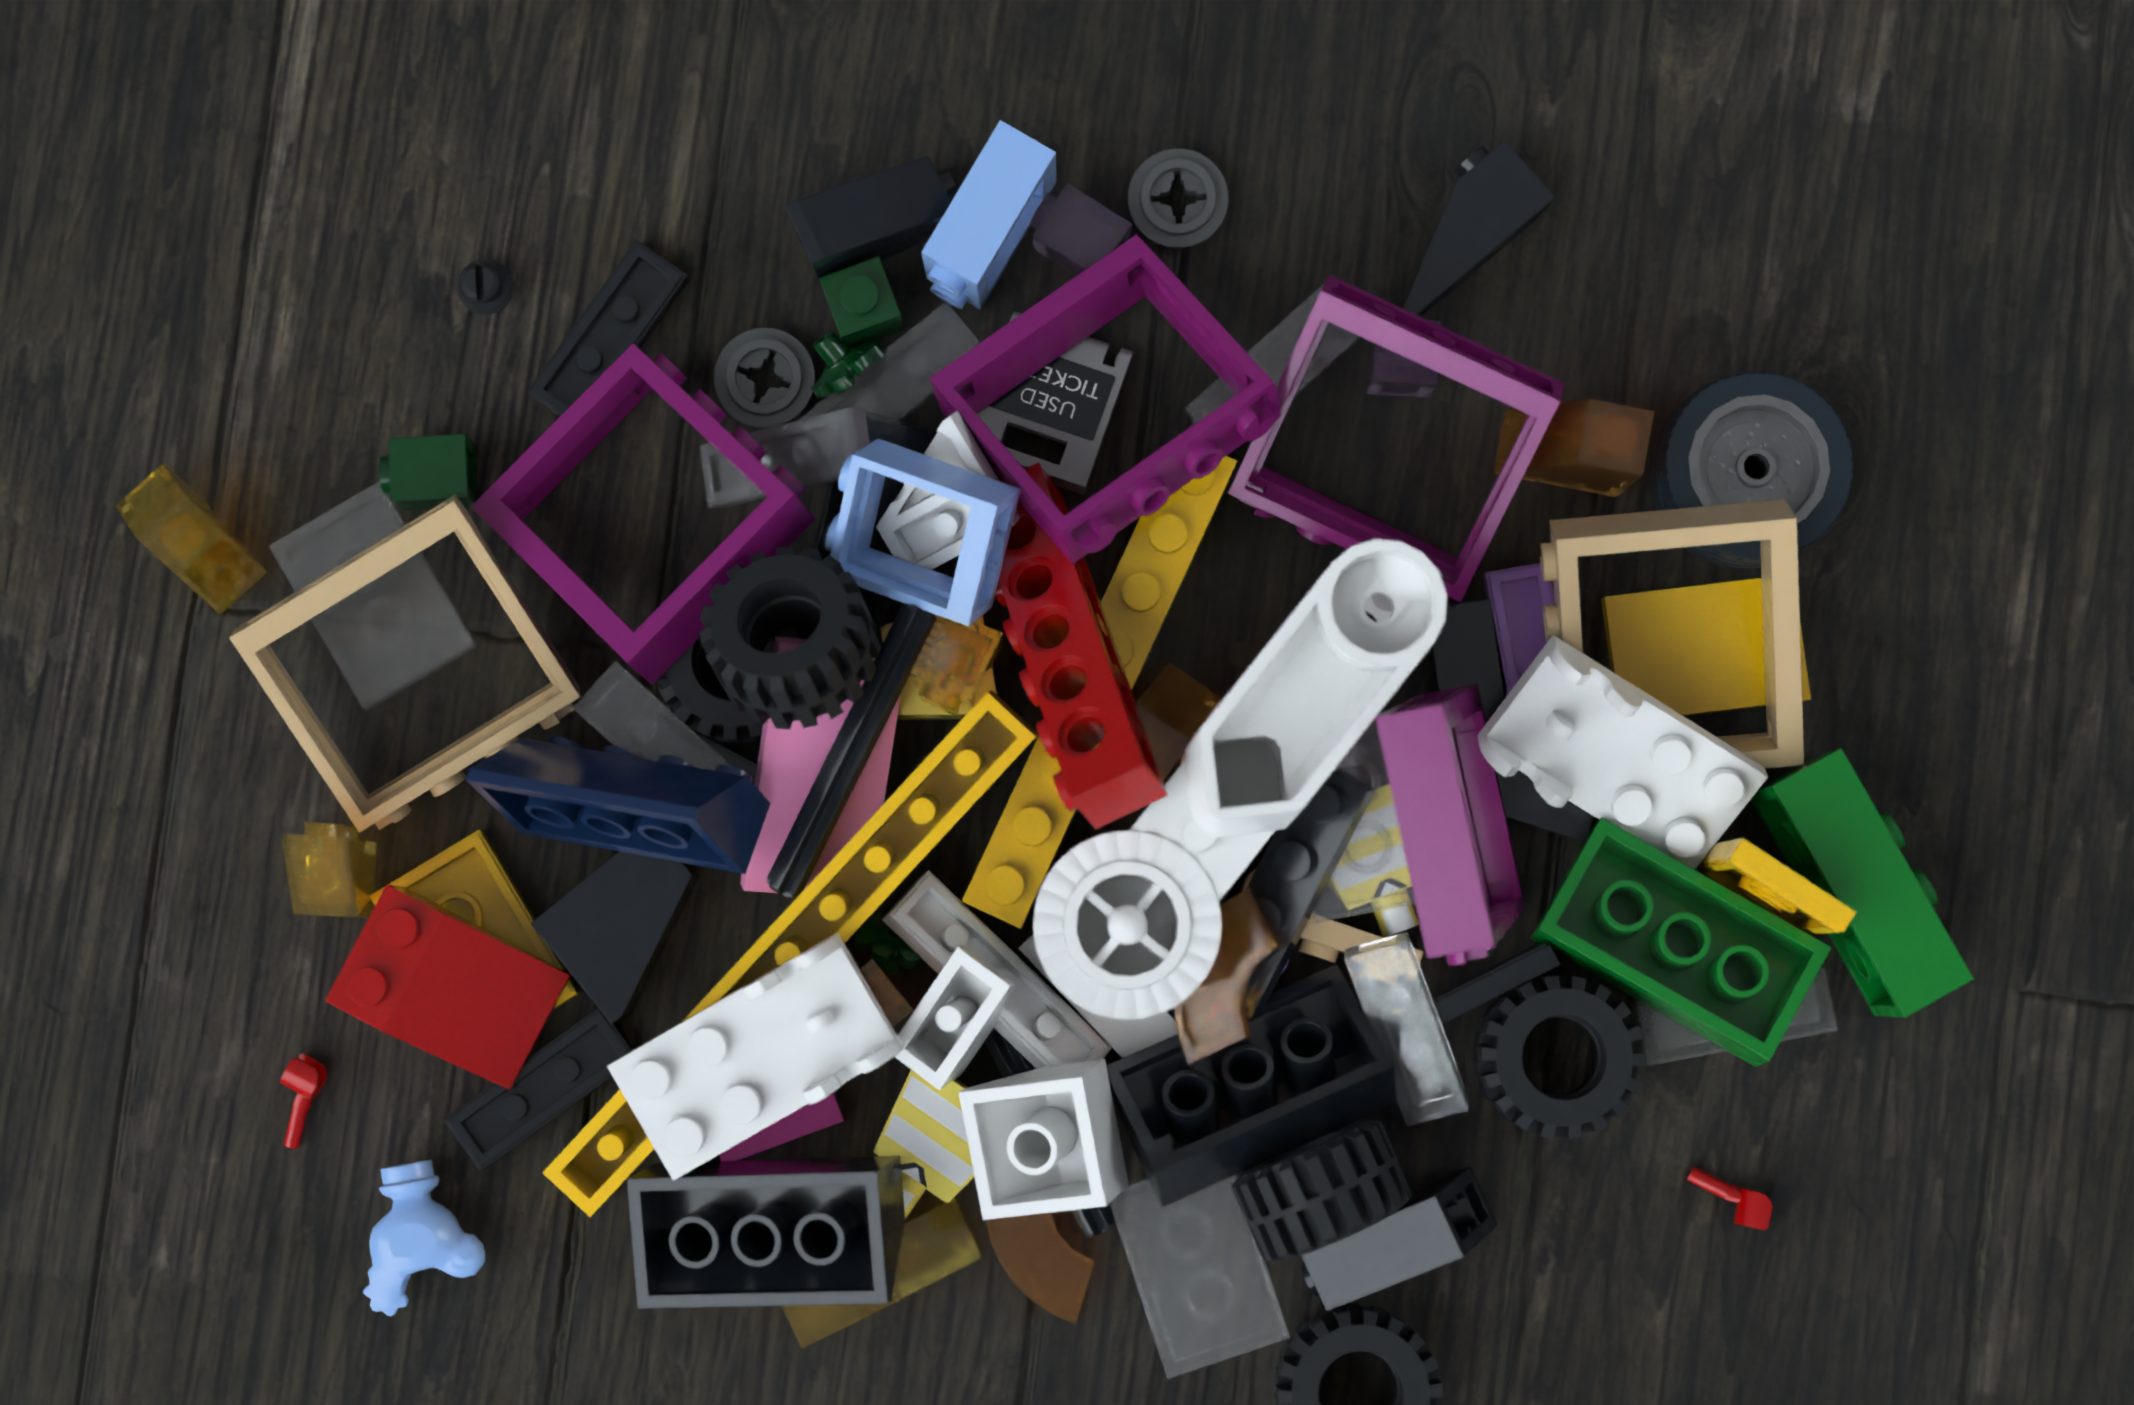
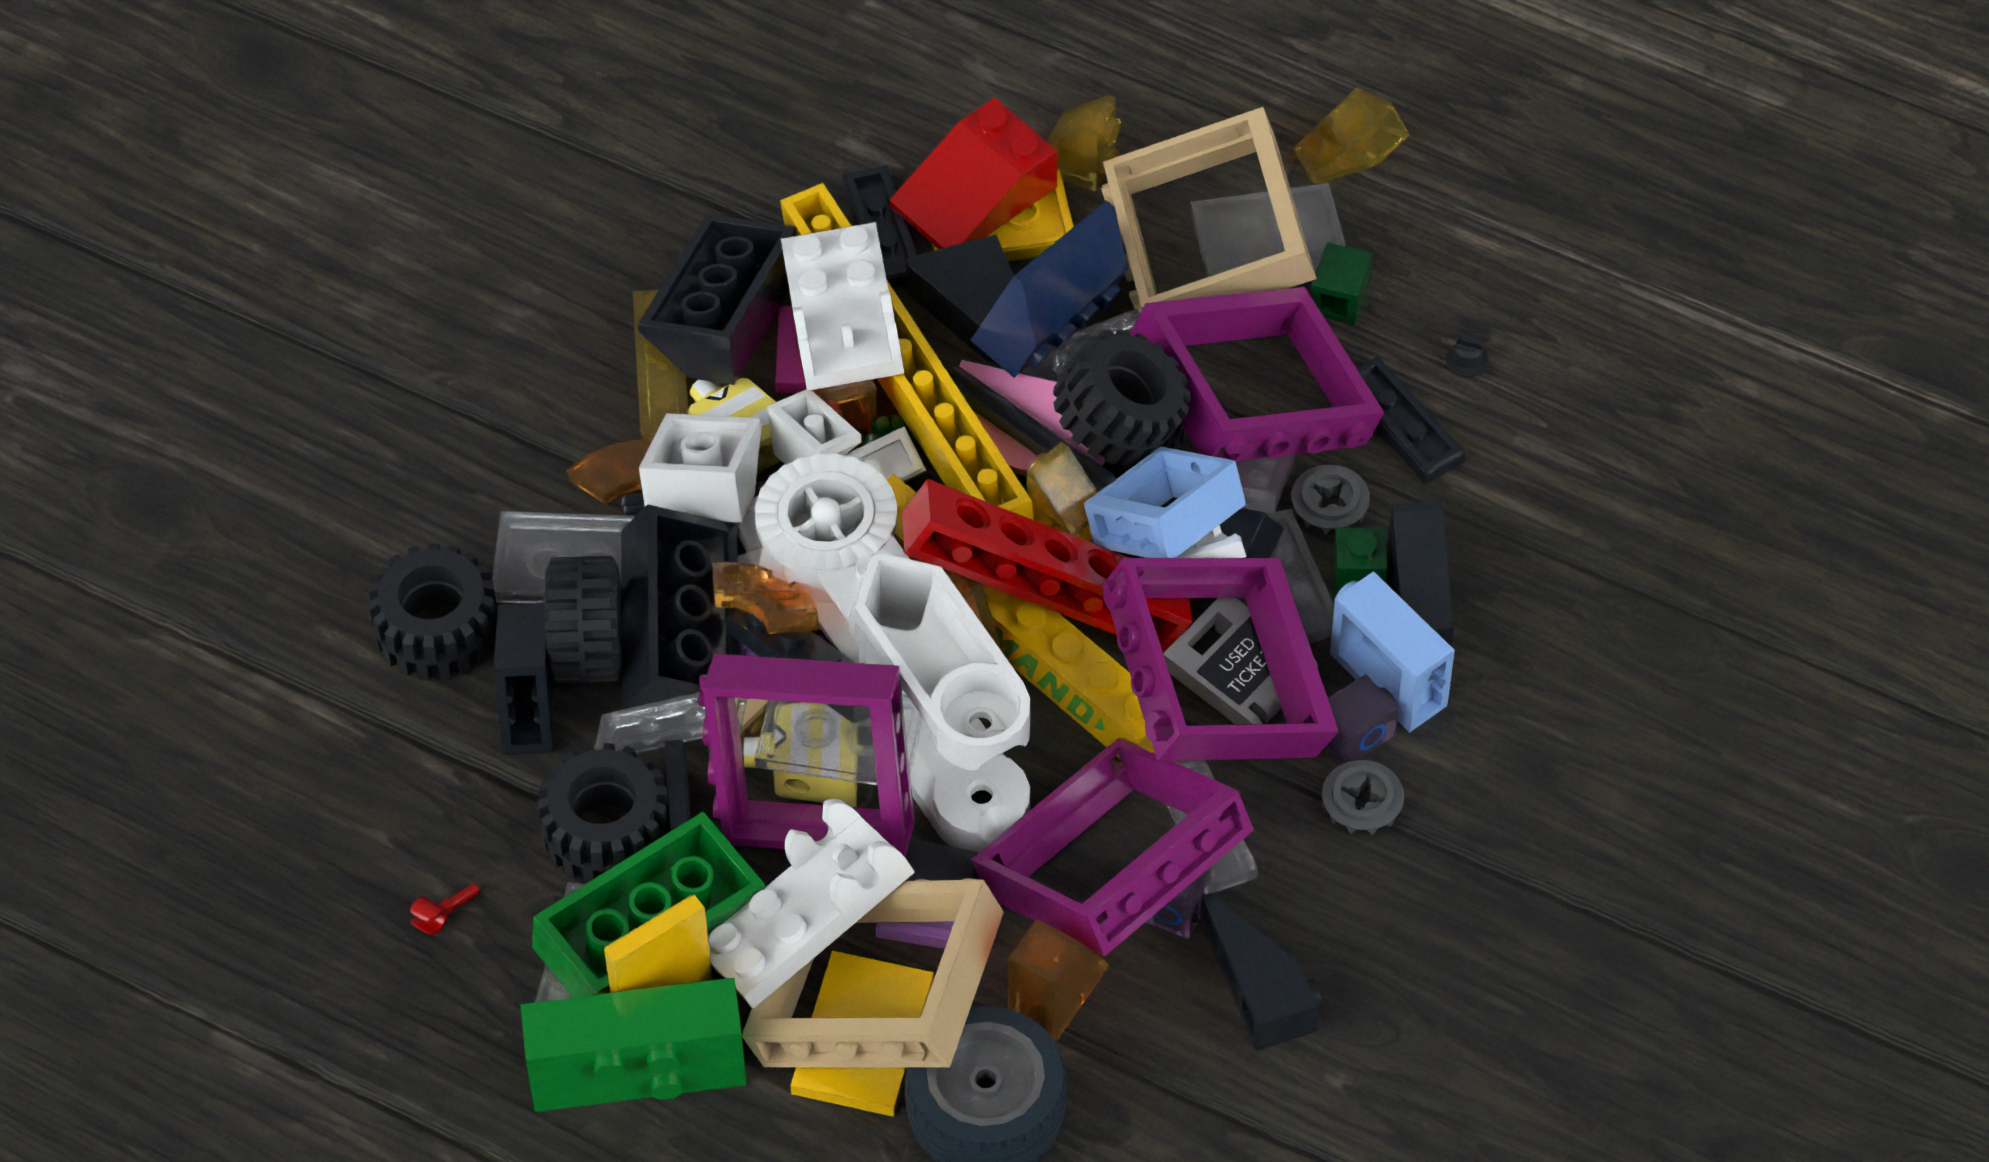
camera: 110 degrees right, 30 degrees down
red hand [280,1053,328,1149] -> none
light blue animal [363,1159,485,1316] -> none
dark green plant [811,330,884,397] -> none

